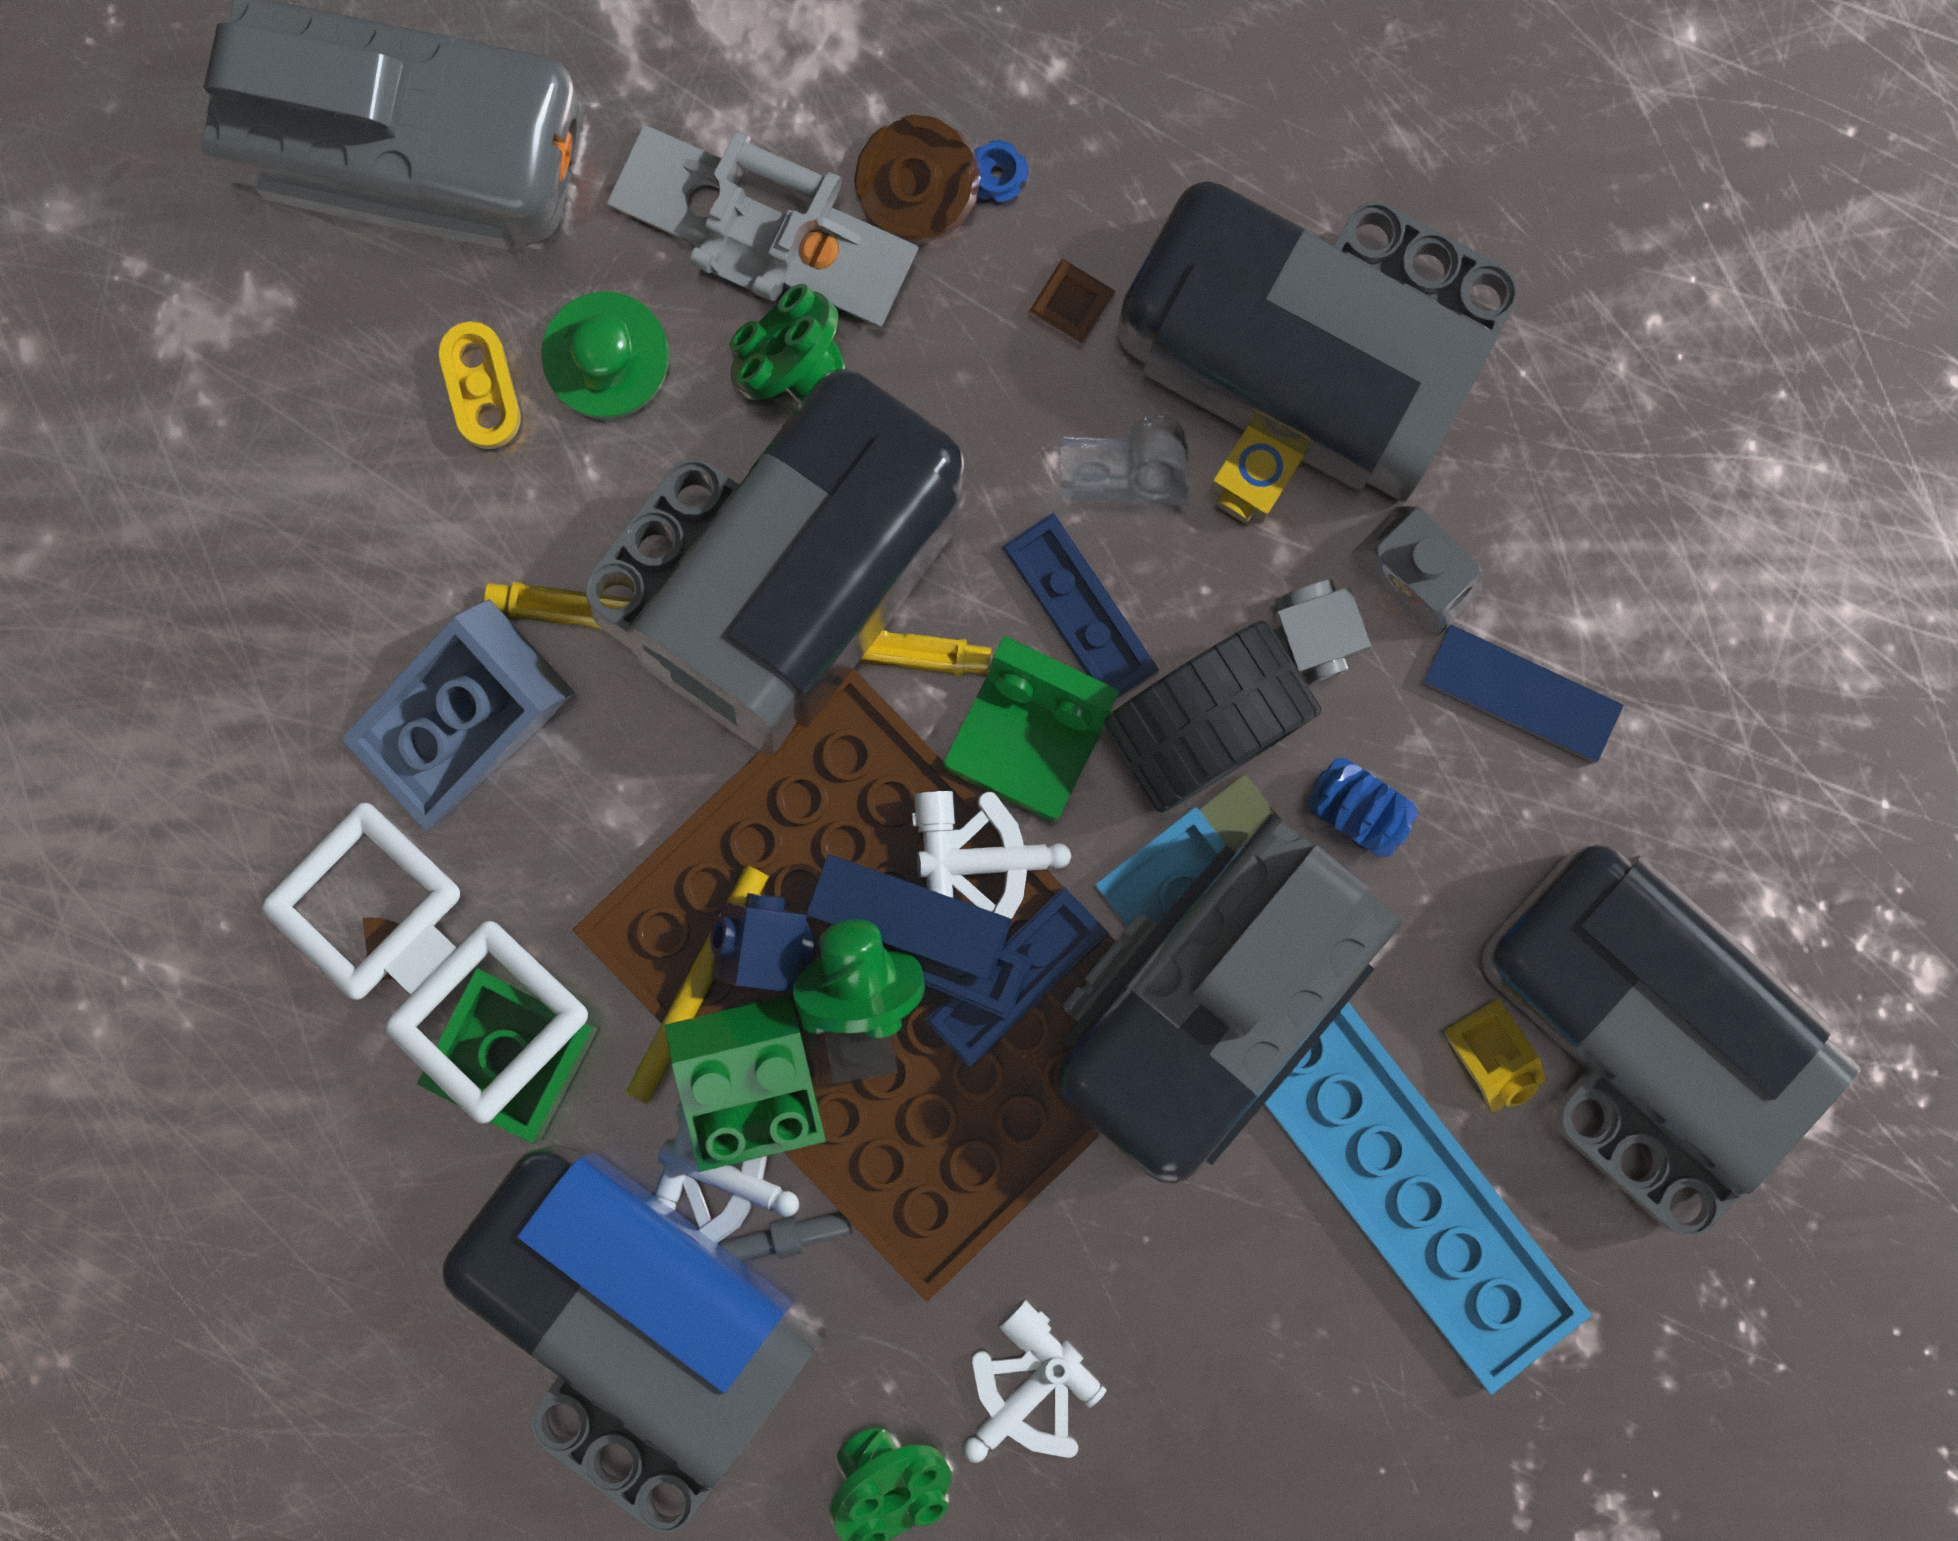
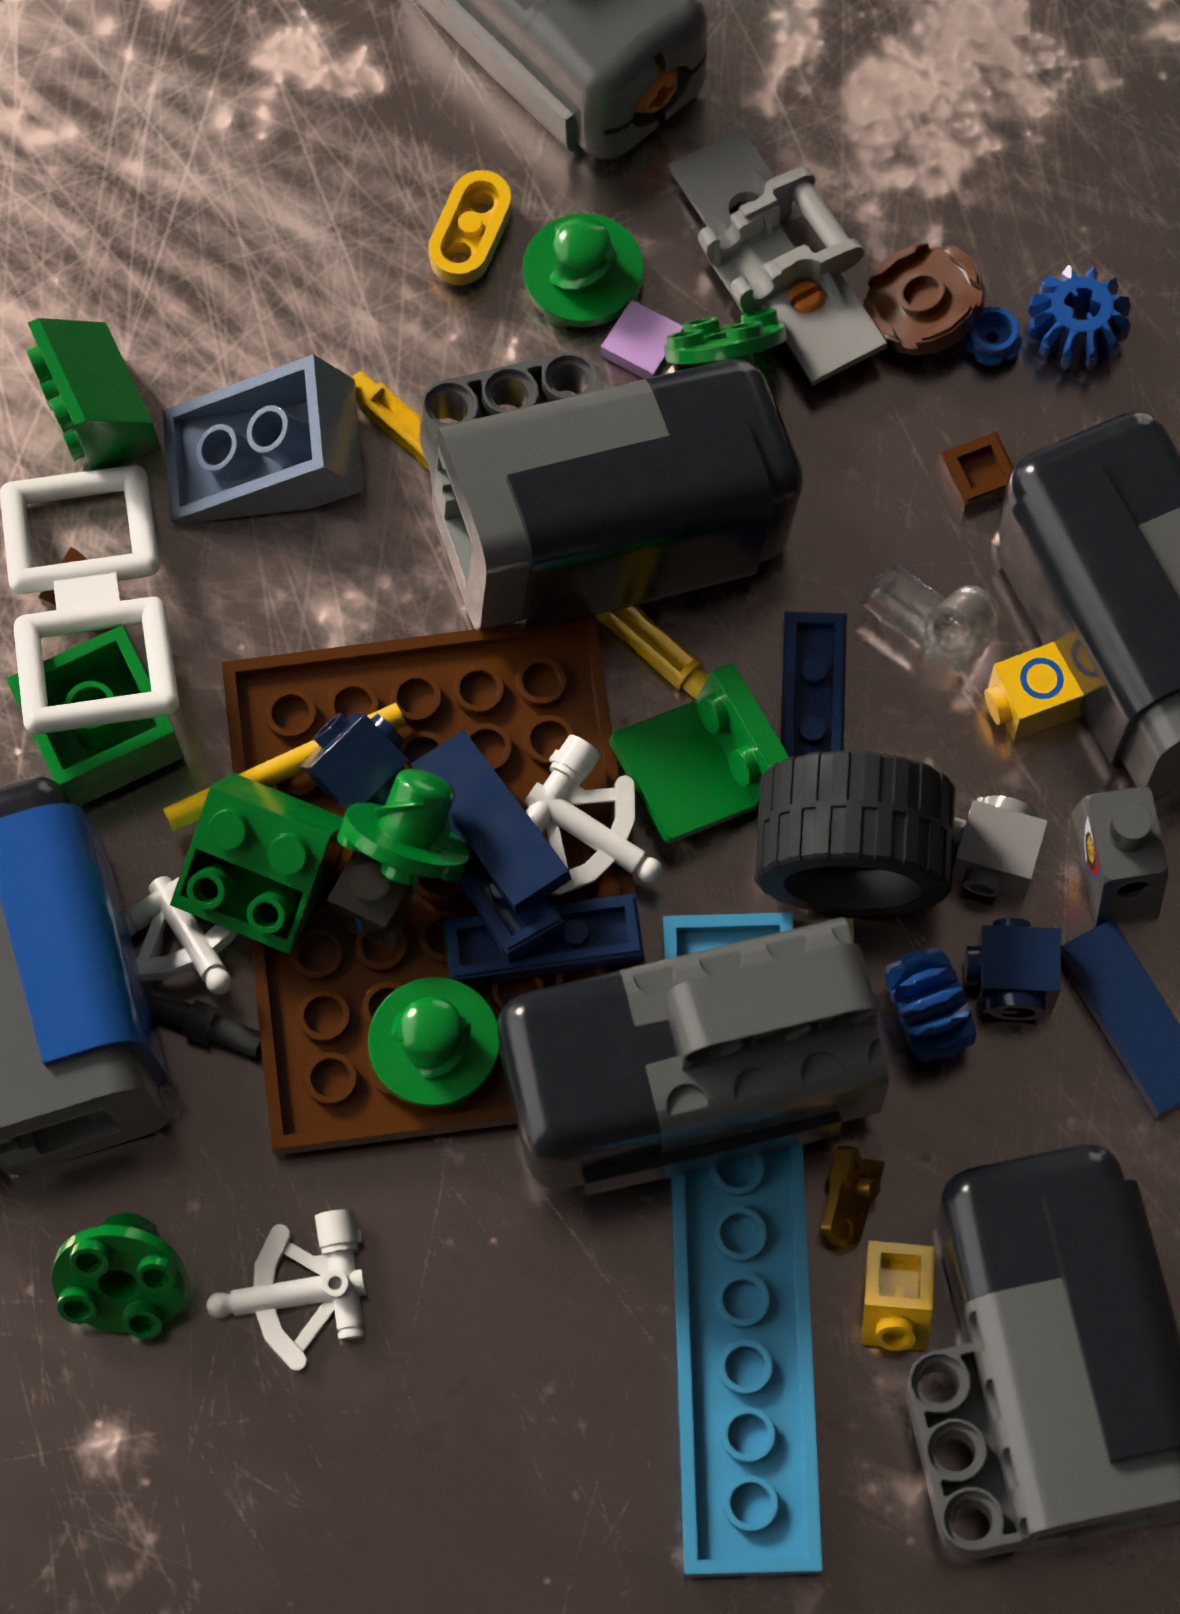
camera: 45 degrees right, 15 degrees down
none -> green slope [25,318,161,471]
none -> green plate [368,977,500,1109]
none -> lavender tile [601,300,684,379]
none -> pearl gold piece [821,1146,884,1246]
none -> dark blue brick [964,918,1061,1020]
none -> blue gear [1027,265,1131,371]

